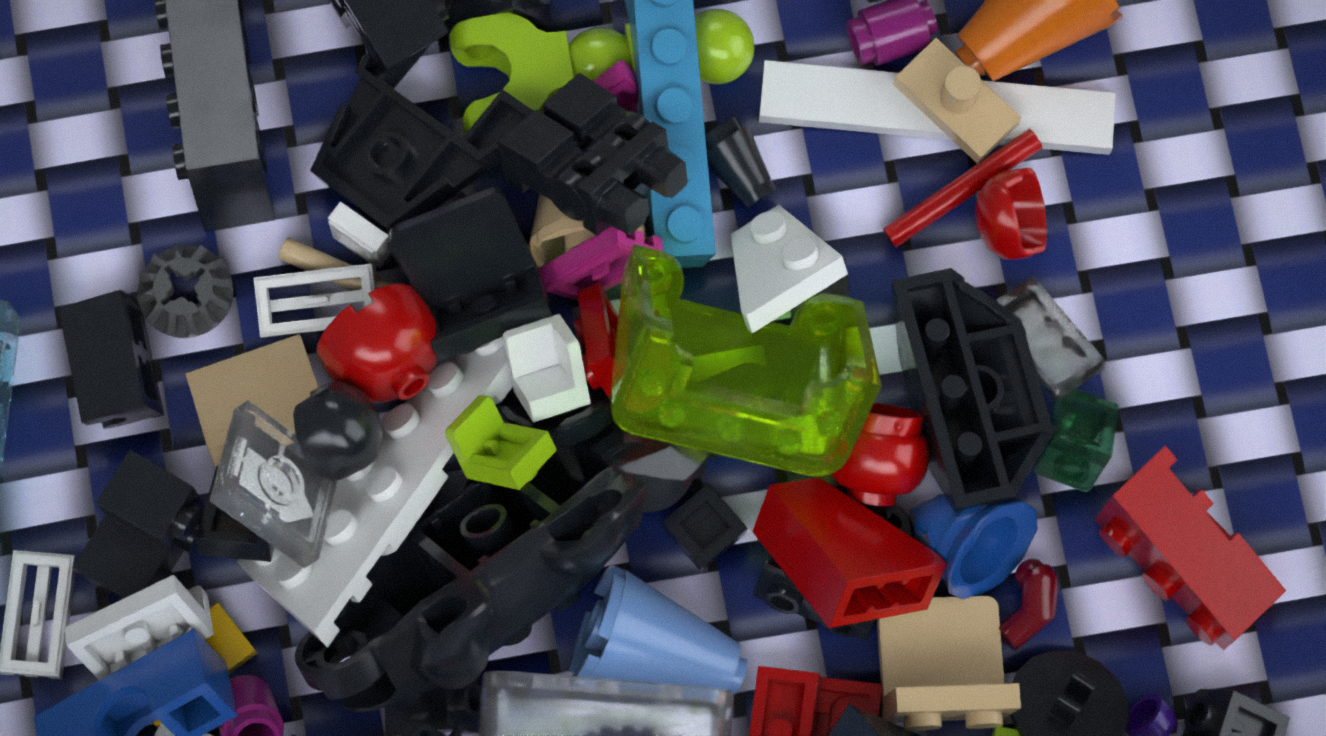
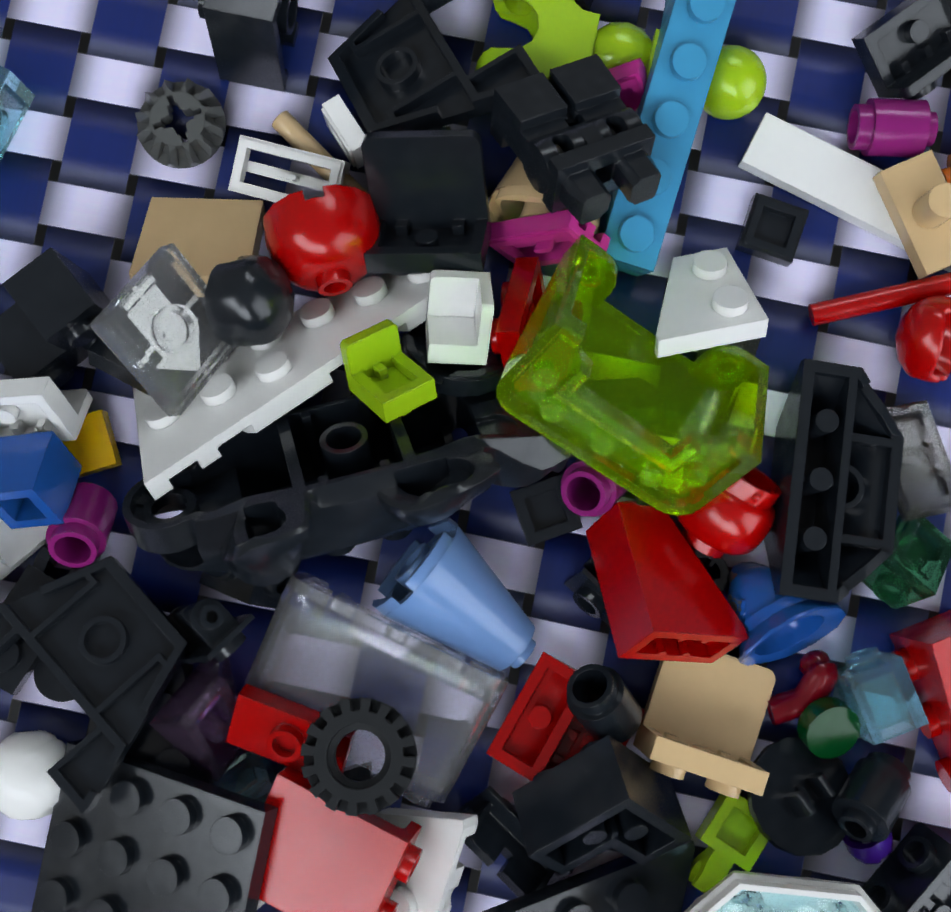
camera: 25 degrees right, 10 degrees up
black hinge [58,290,164,429] -> none
black cone [705,116,776,208] -> none
none -> magenta brick [561,444,634,517]
none -> black brick [567,664,642,743]
none -> black tile [735,193,809,267]
none -> dark green tile [797,697,861,759]
none -> black brick [831,752,911,842]
none -> clear light blue brick [835,647,929,745]

